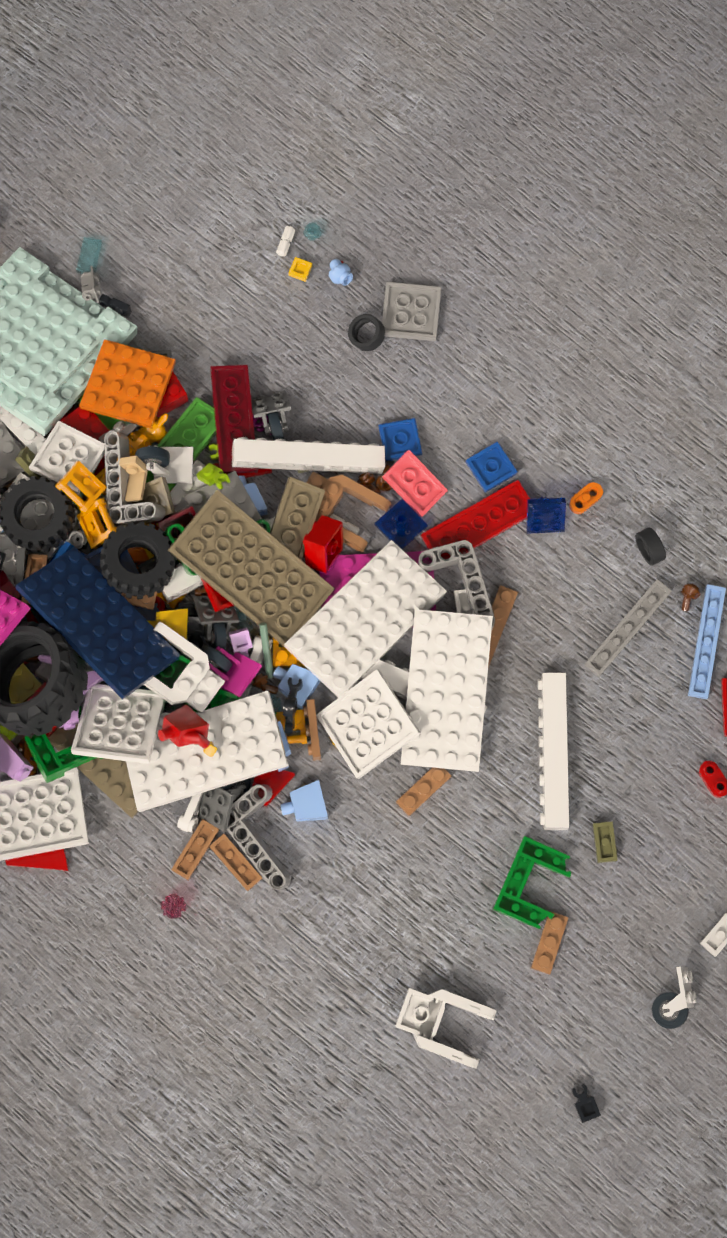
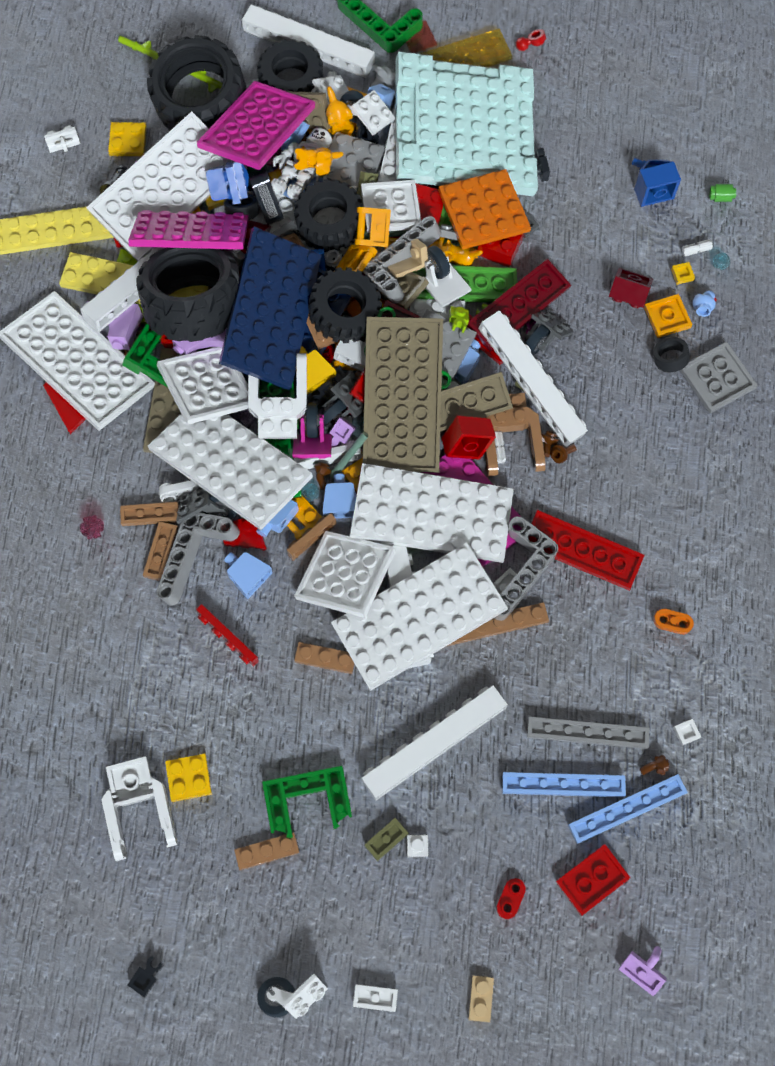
camera: 55 degrees right, 5 degrees down
clear light blue tile [76,237,102,274] -> none
light grey hinge [81,266,101,303] -> none
red torso [156,705,217,757] -> none
black piece [283,677,303,733] -> none
clear blue plate [374,499,428,550] -> none
blue plate [378,418,422,462] -> none
coral plate [382,450,448,517] -> none
blue plate [465,442,517,493] -> none
clear blue plate [526,497,566,534] -> none
black tyre [635,527,666,566] -> none
none -> yellow plate [165,754,212,802]
none -> red plate [196,604,259,667]
none -> white plate [407,835,428,857]
none -> light blue plate [502,772,626,797]
none -> dark red slope [608,267,653,308]
none -> blue piece [632,158,681,207]
none -> light orange plate [644,294,693,338]
none -> white plate [673,719,701,746]
none -> bright green brick [709,184,736,202]

